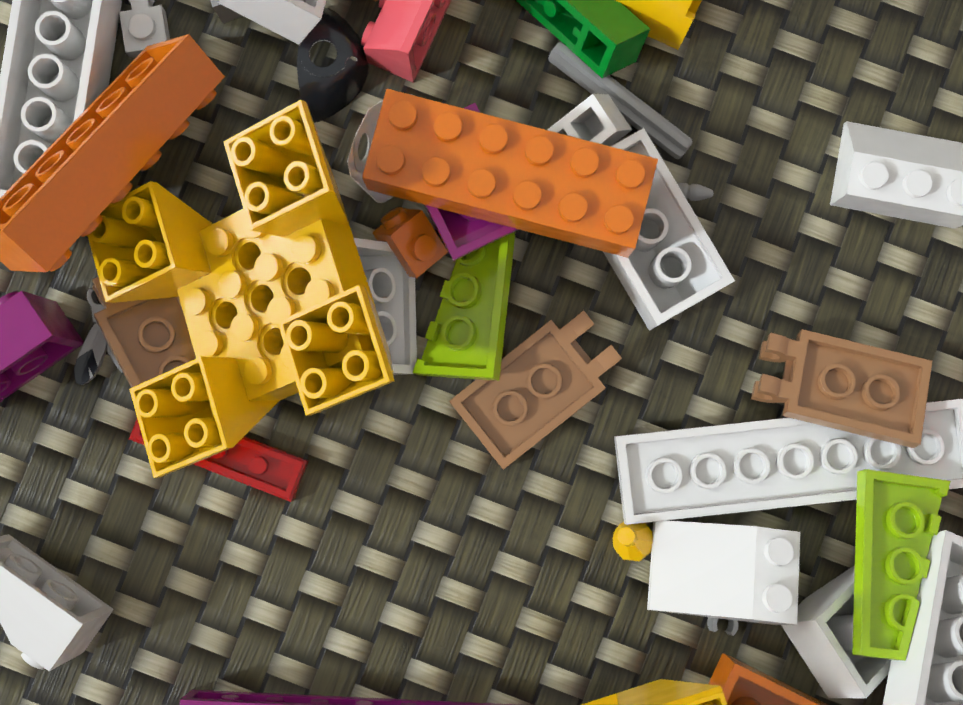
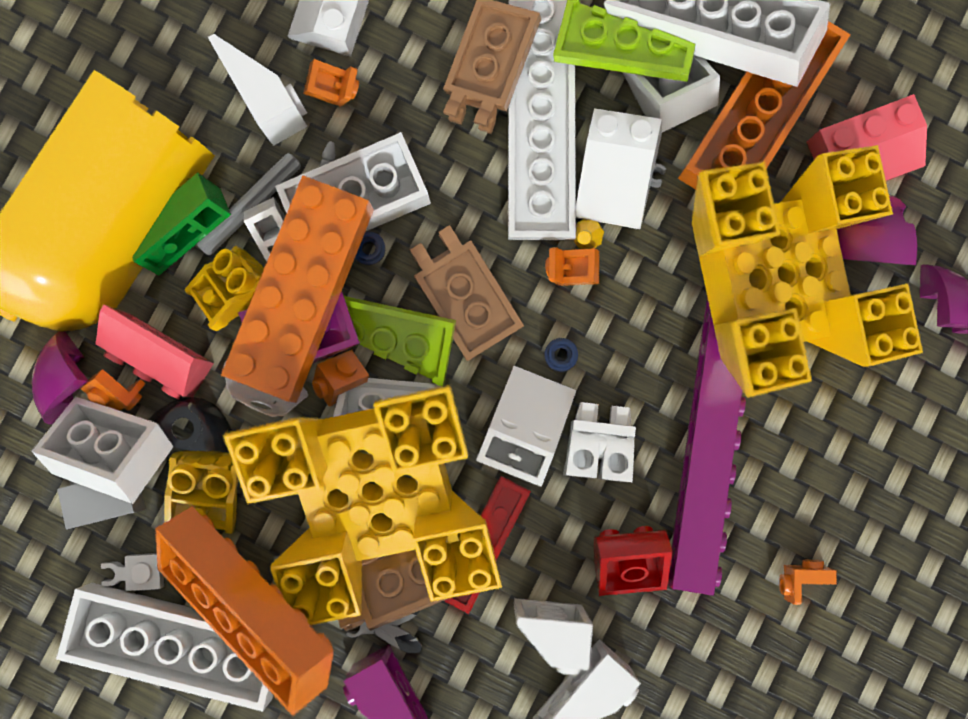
camera: 80 degrees left, 0 degrees up
none -> yellow slope [164,450,238,534]
none -> yellow slope [184,245,264,331]
none -> white slope [208,34,307,146]
none -> orange bracket [303,59,359,107]
none -> dark blue plate [355,232,386,265]
none -> white slope [476,366,576,487]
none -> white slope [514,598,593,675]
none -> dark blue plate [544,338,578,372]
none -> orange bracket [545,247,599,286]
none -> white hips [563,402,636,482]
none -> red brick [594,526,672,596]

